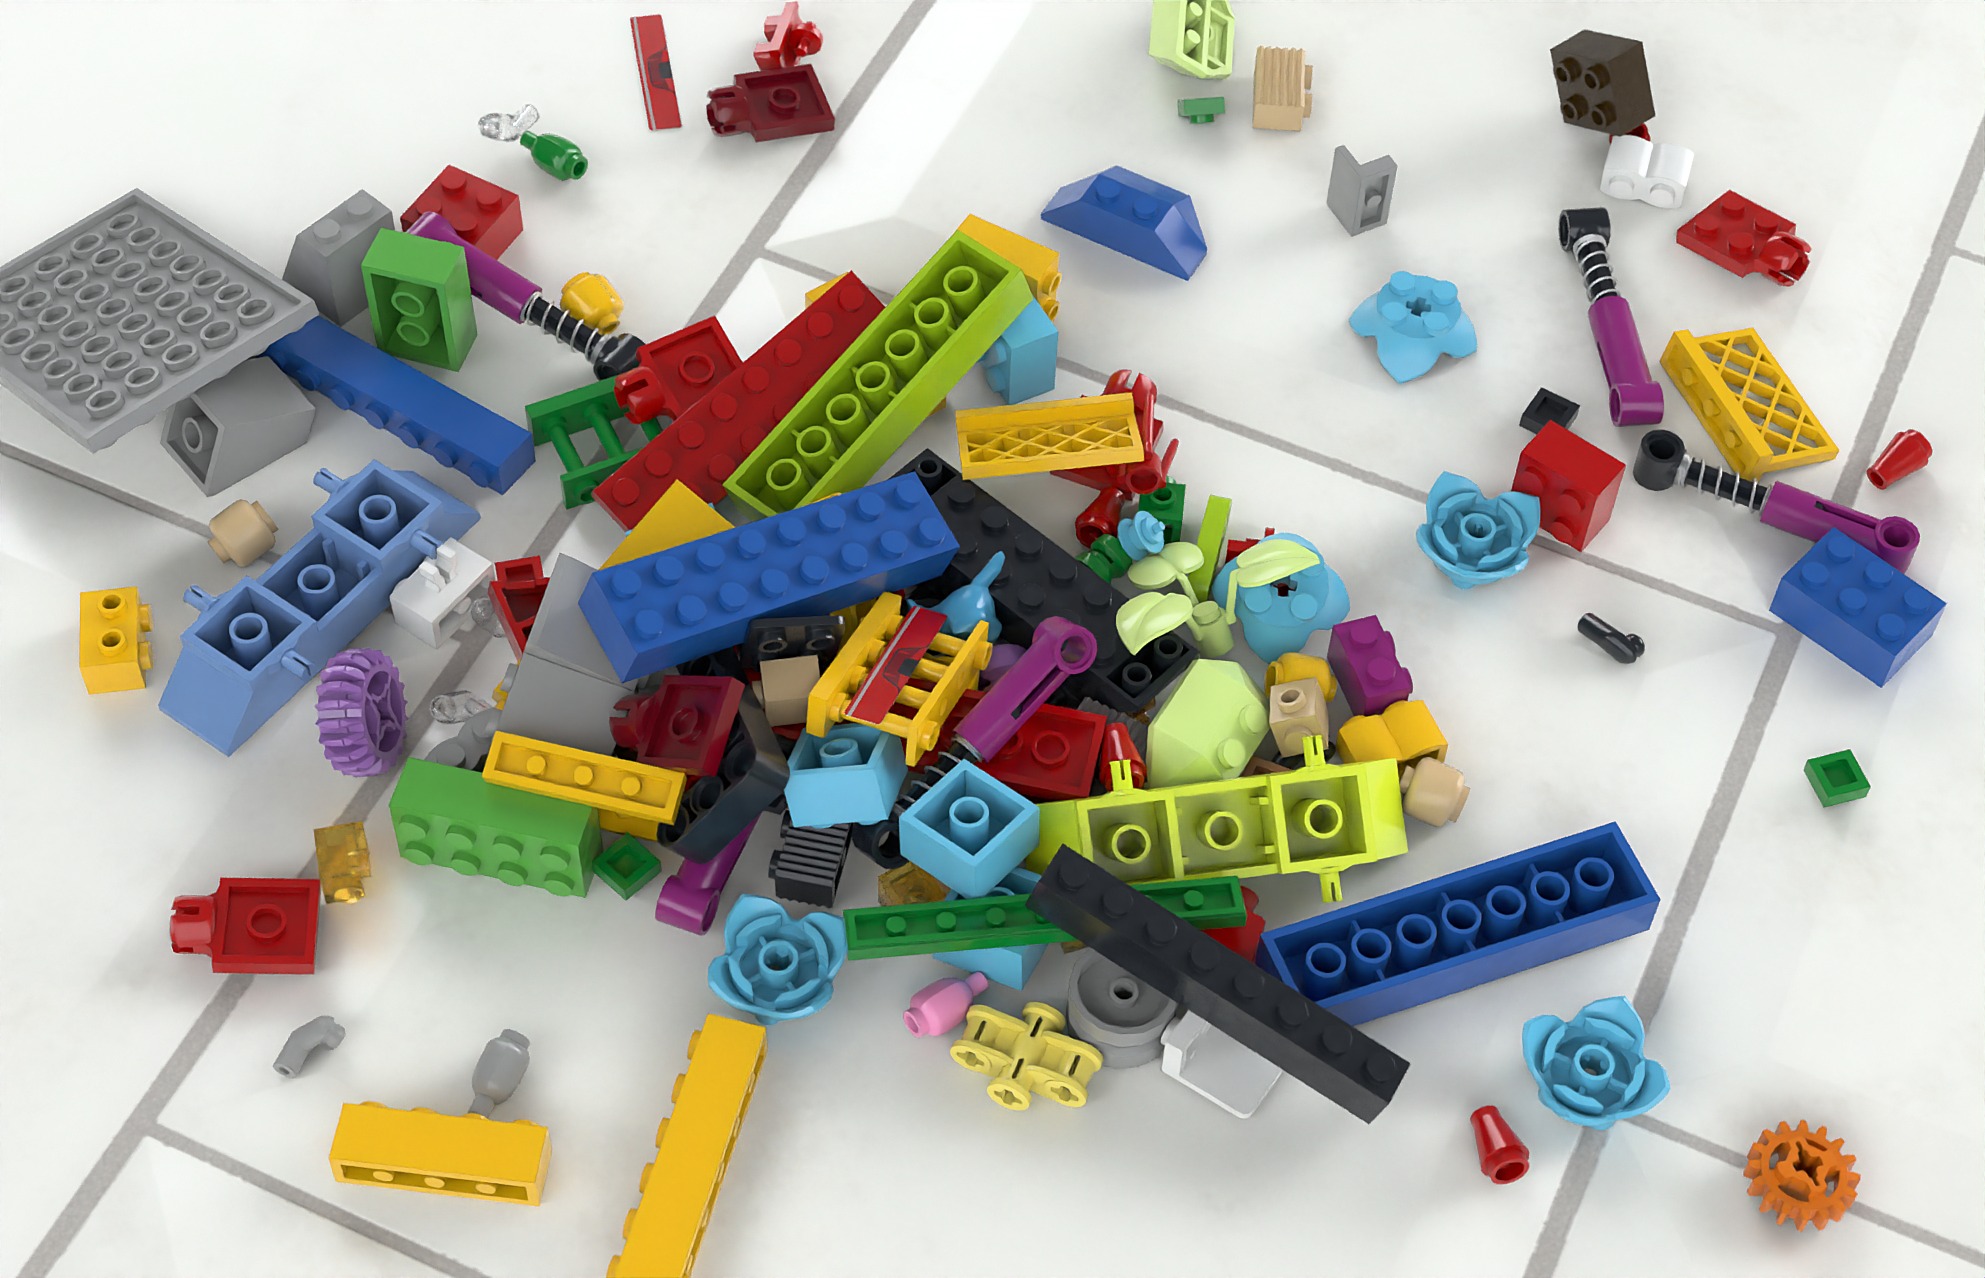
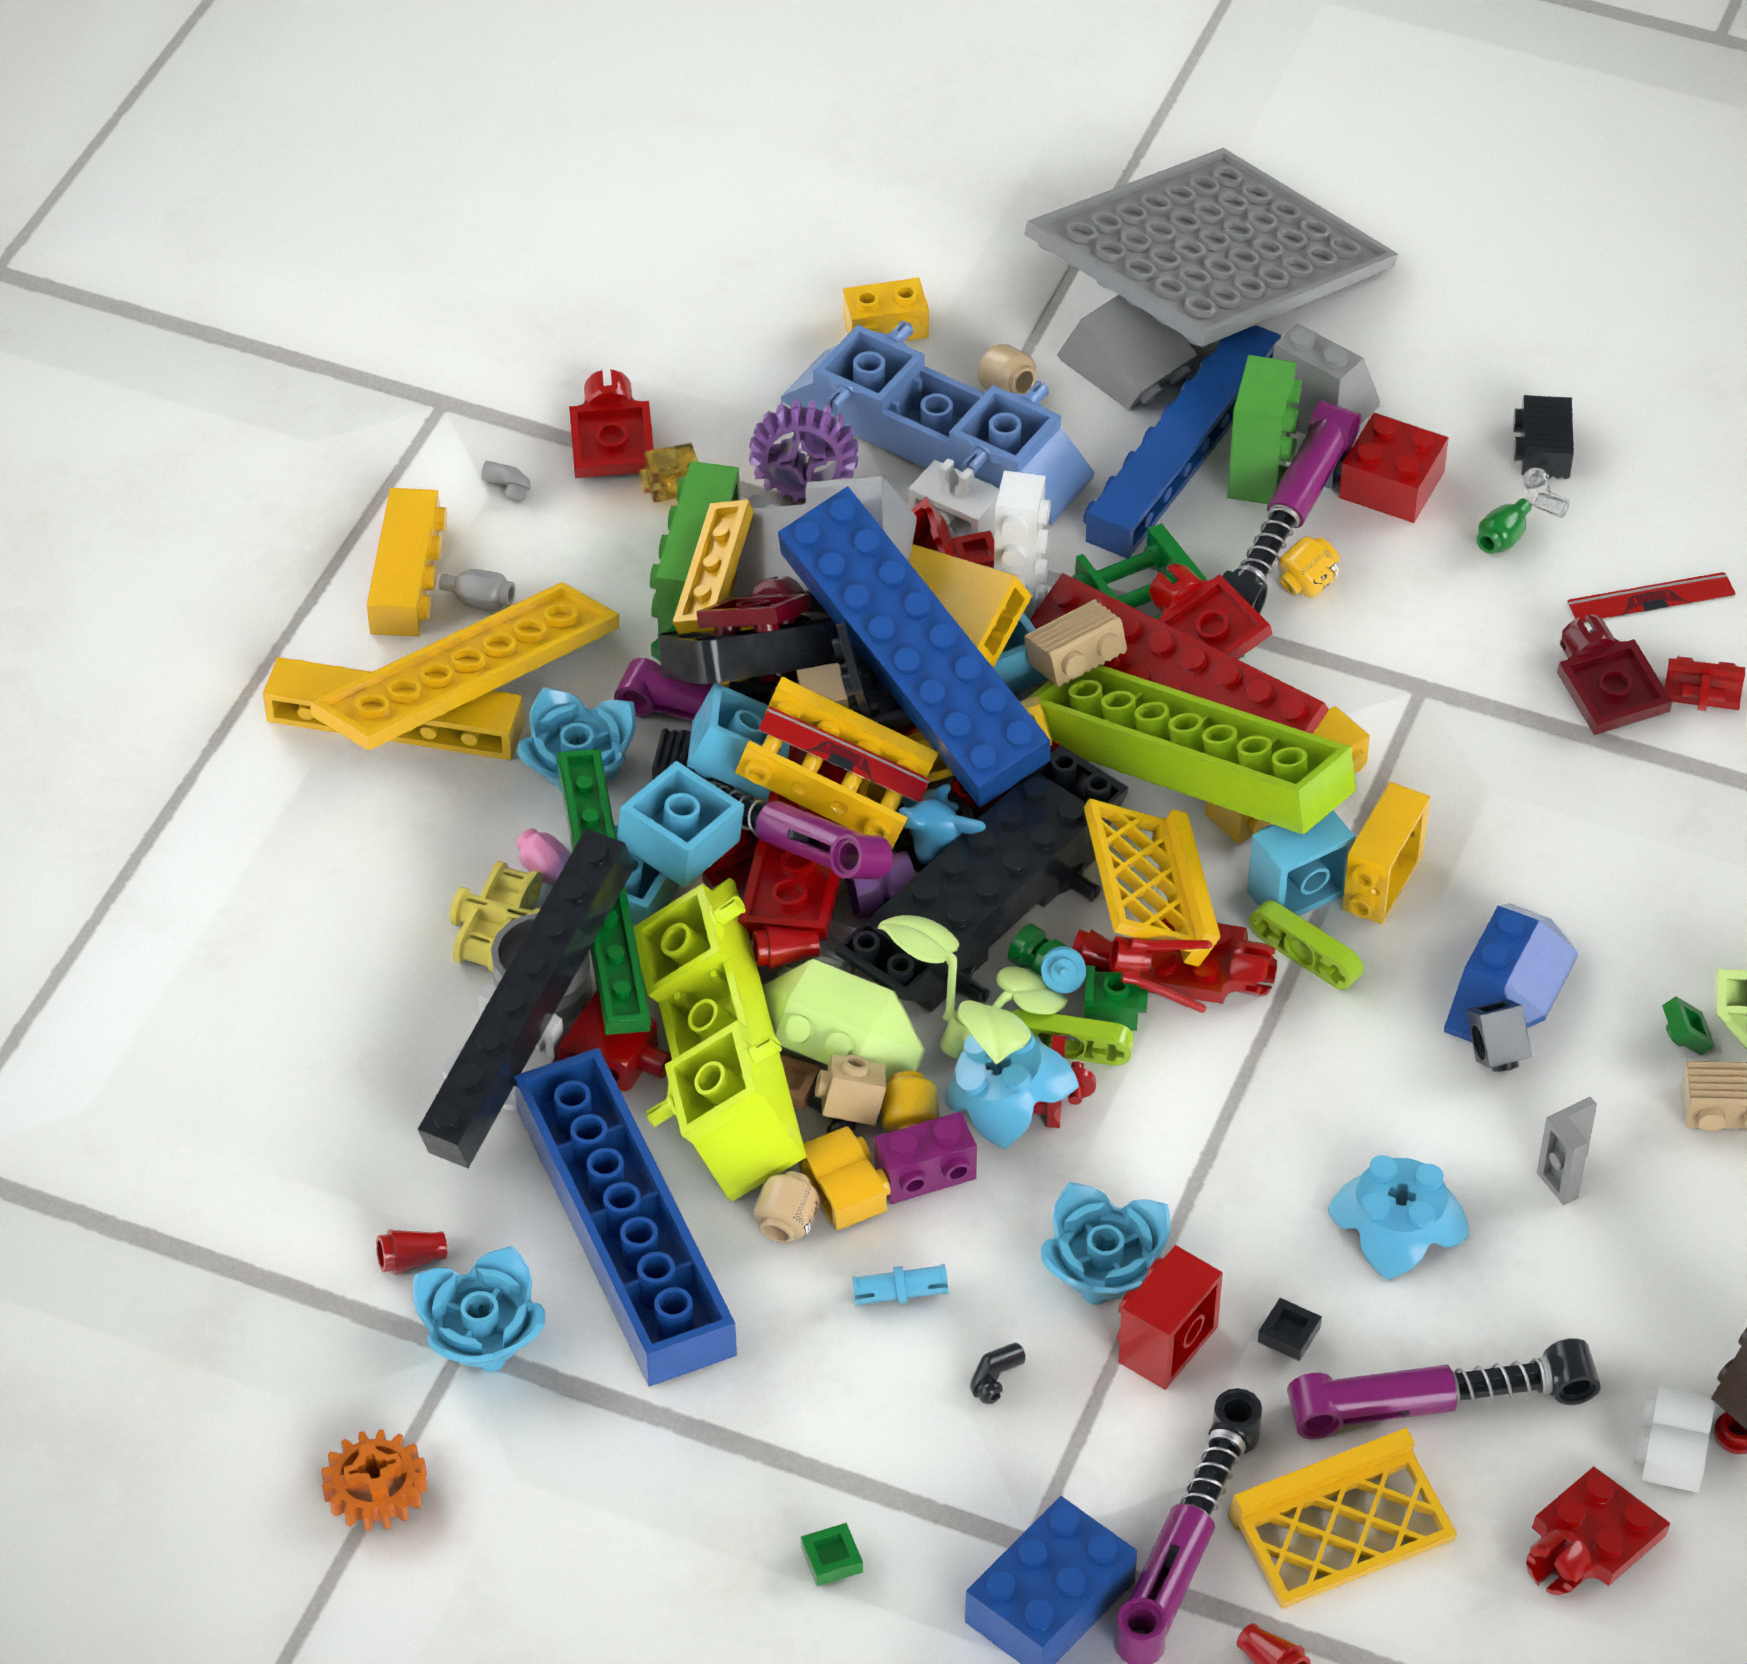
camera: 90 degrees right, 5 degrees down
none -> yellow plate [311,582,620,751]
none -> medium azure pin [852,1264,949,1306]
none -> white brick [994,470,1051,620]
none -> tan brick [1024,599,1127,687]
none -> lime beam [1249,900,1364,990]
none -> brick [1466,999,1532,1072]
none -> black brick [1513,395,1574,479]

